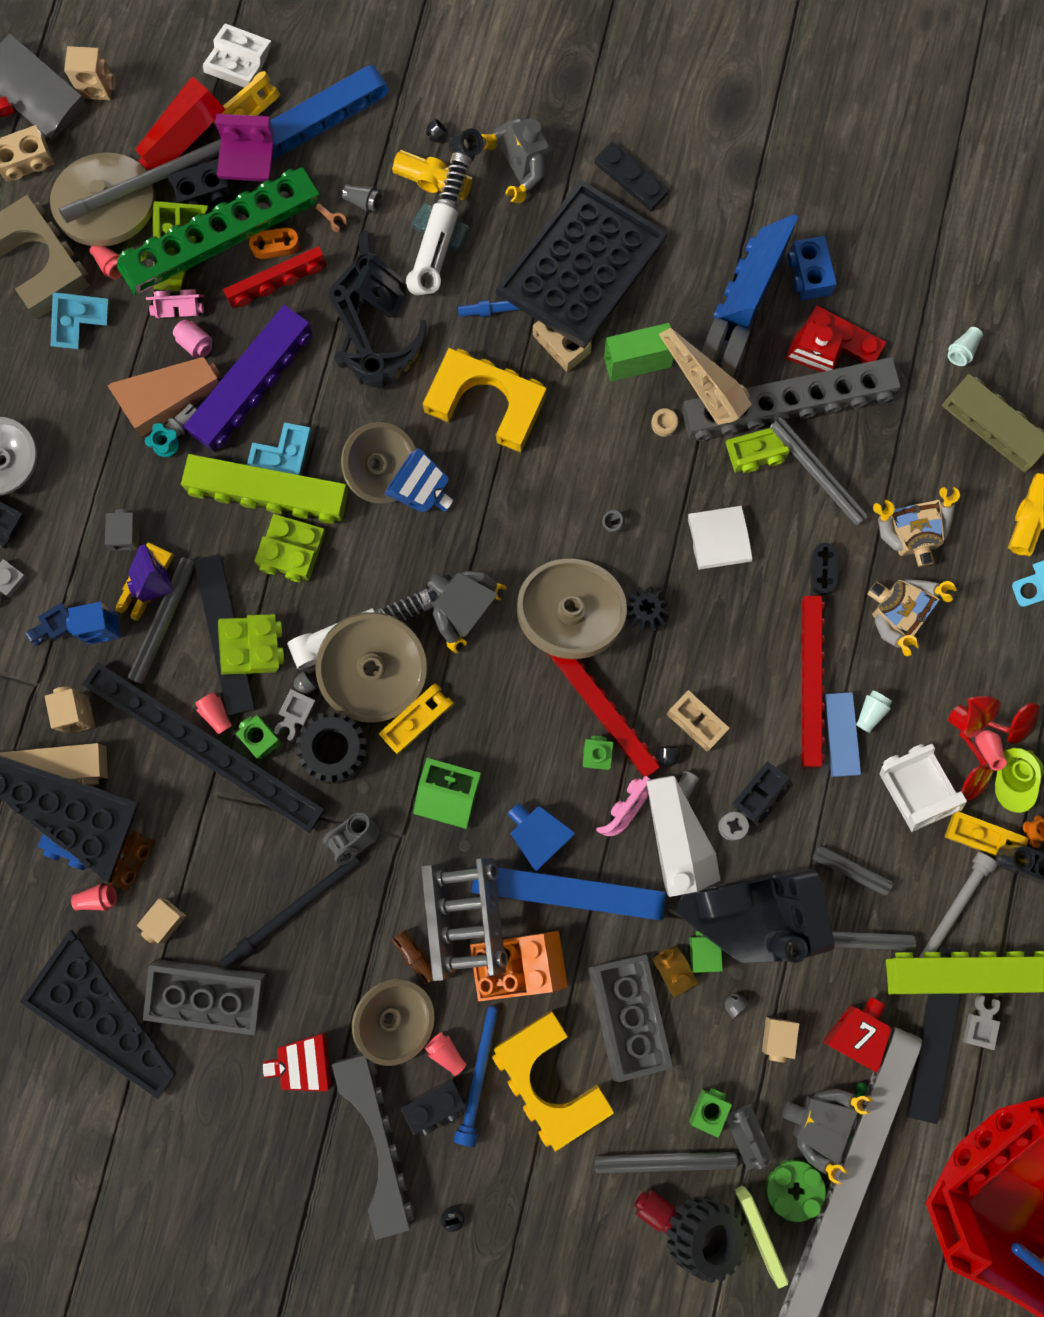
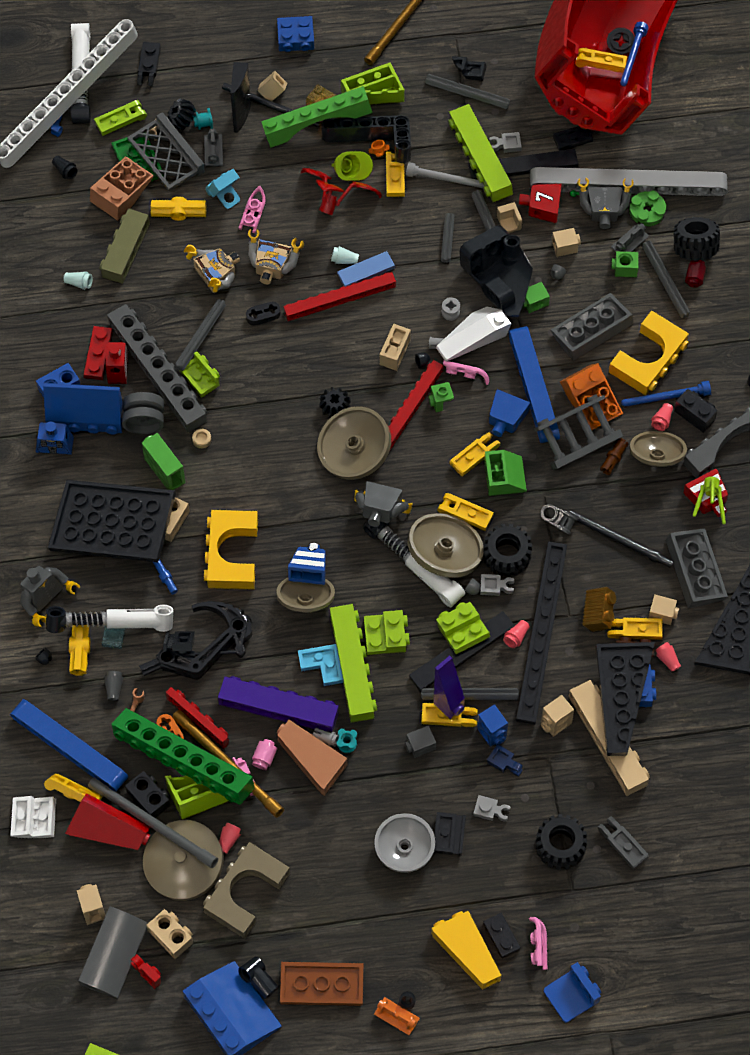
camera: 115 degrees left, 15 degrees down
medium azure plate [50,292,108,349] -> none
magenta bracket [216,114,275,181] -> none
bright green brick [235,715,282,761] -> none
black plate [594,141,669,212] -> none
dark grey hinge [602,510,625,533] -> none
pearl gold bracket [652,946,698,998] -> none
tan wedge [659,328,752,425] -> none
white slope [688,506,752,570] -> none
black brick [732,761,793,828] -> none
yellowish green tile [733,1185,789,1289] -> none
white panel [880,744,967,832] -> none
coral cone [974,730,1007,771] -> none
none -> blue torso [36,421,74,455]
none -> pearl gold piece [172,710,284,818]
none -> bright pink piece [239,186,266,233]
none -> yellow hinge [449,432,500,476]
none -> tan panel [497,202,522,233]
none -> black plate [553,126,593,151]
none -> pearl gold brick [582,587,616,632]
none -> yellow hinge [607,618,662,640]
none -> lime plant [693,477,726,524]

